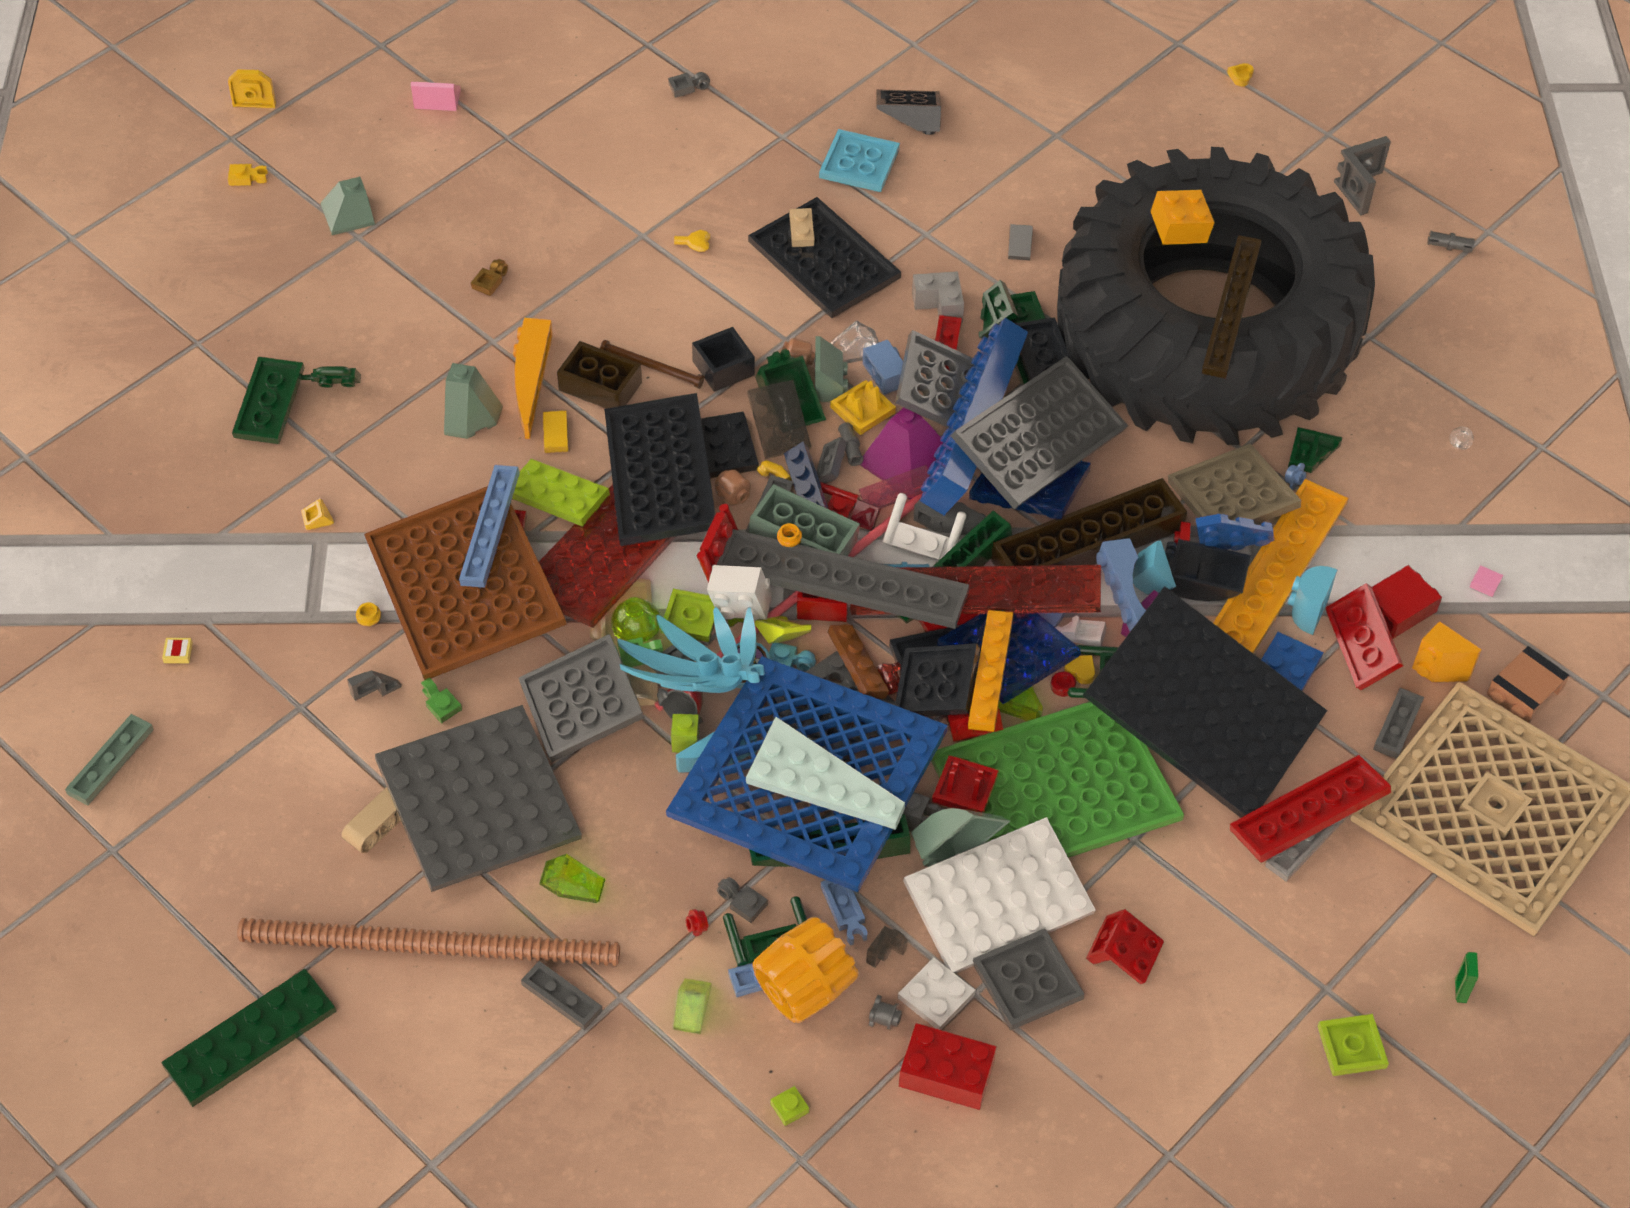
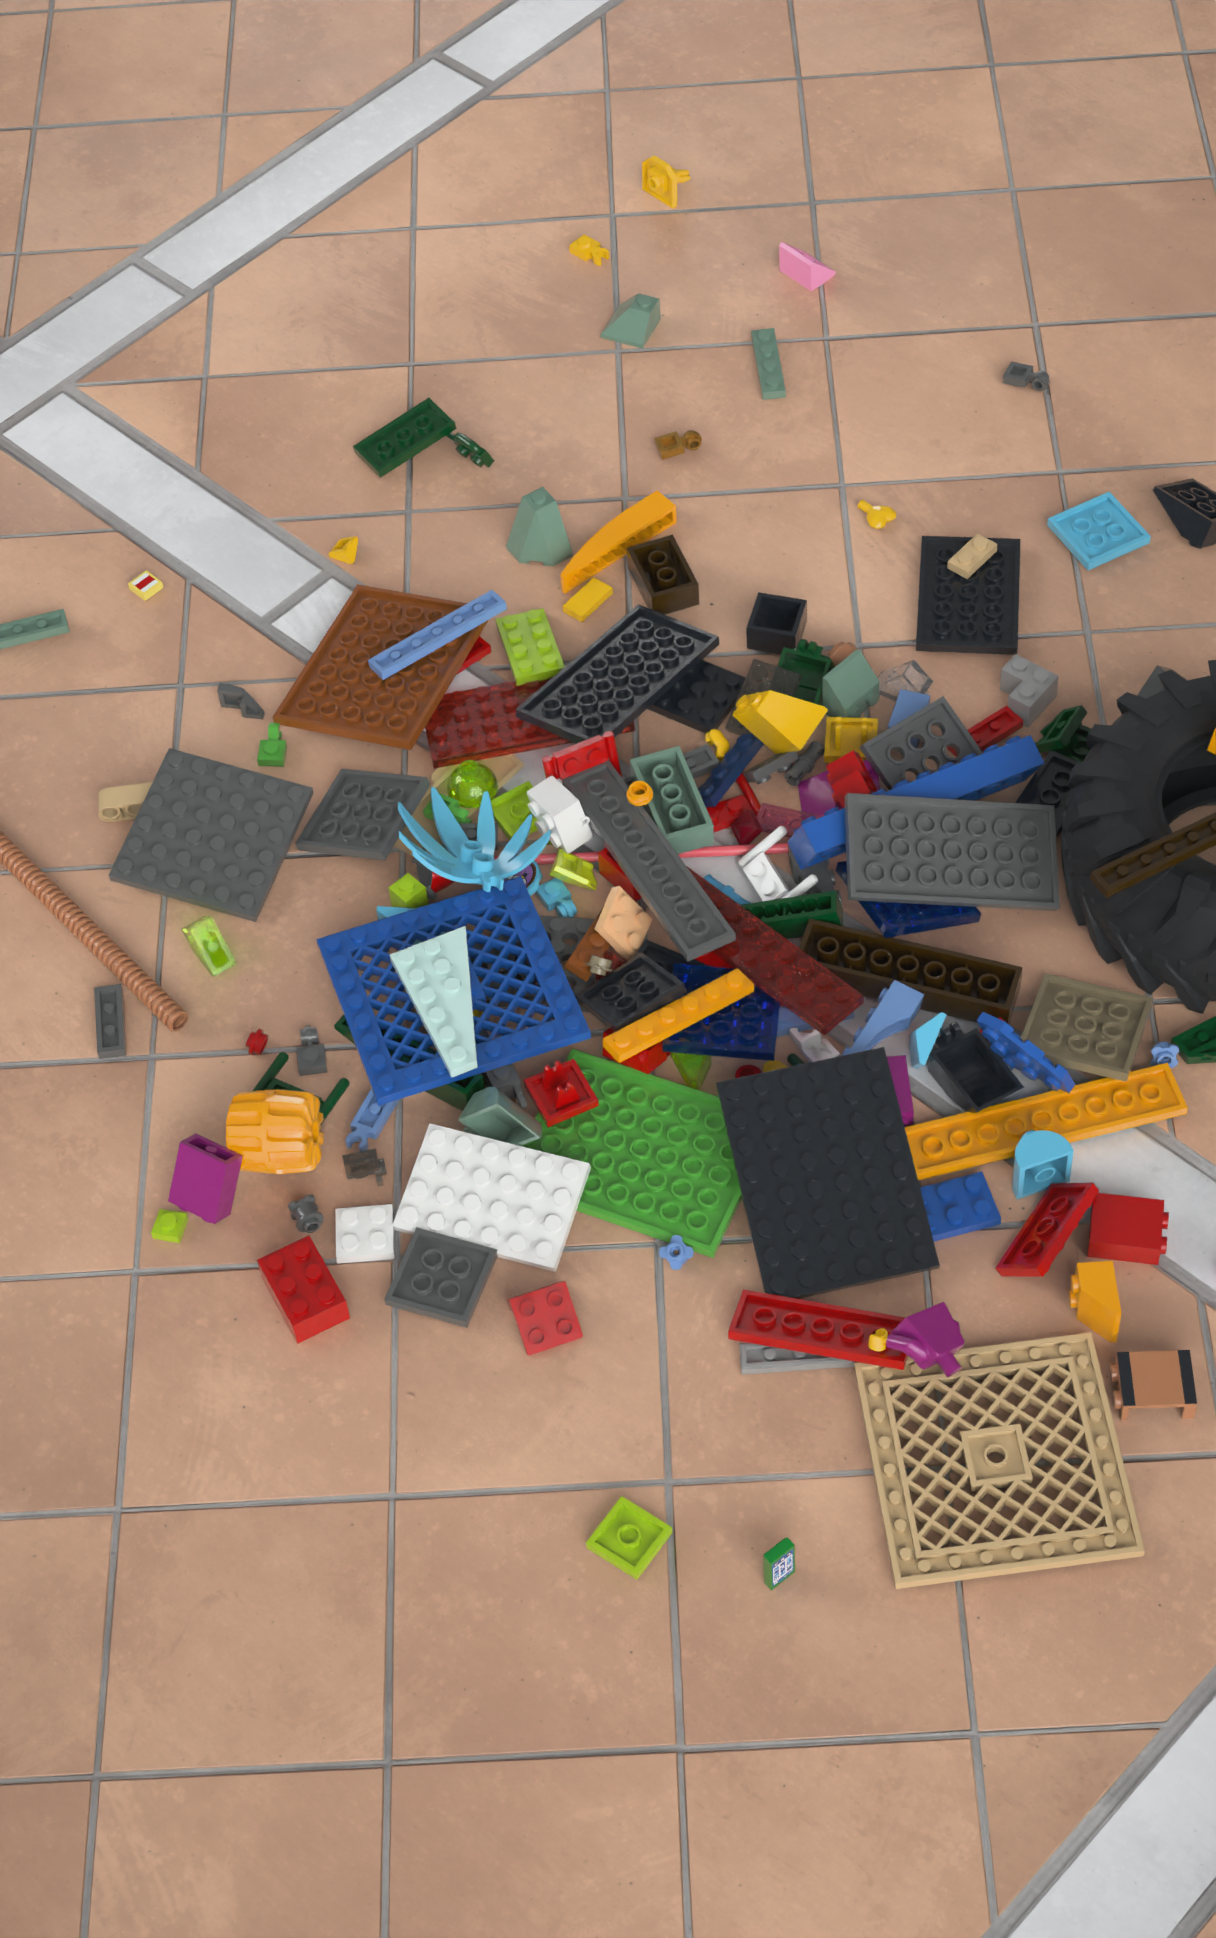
camera: 50 degrees right, 0 degrees up
yellow plate [356,602,381,626] -> none
reddish brown bar [600,340,704,389] -> none
clear neon green slope [673,978,712,1034] -> none
nougat head [715,470,751,505] -> none
dark grey plate [1373,688,1424,759] -> none
none -> magenta brick [168,1133,243,1224]
none -> dark tan plate [586,955,613,976]
none -> light nougat plate [595,886,652,961]
none -> medium blue plate [659,1235,694,1270]
none -> yellow slope [732,690,828,754]
none -> sand green plate [751,328,786,400]
none -> red brick [826,750,878,808]
none -> magenta torso [868,1302,964,1377]

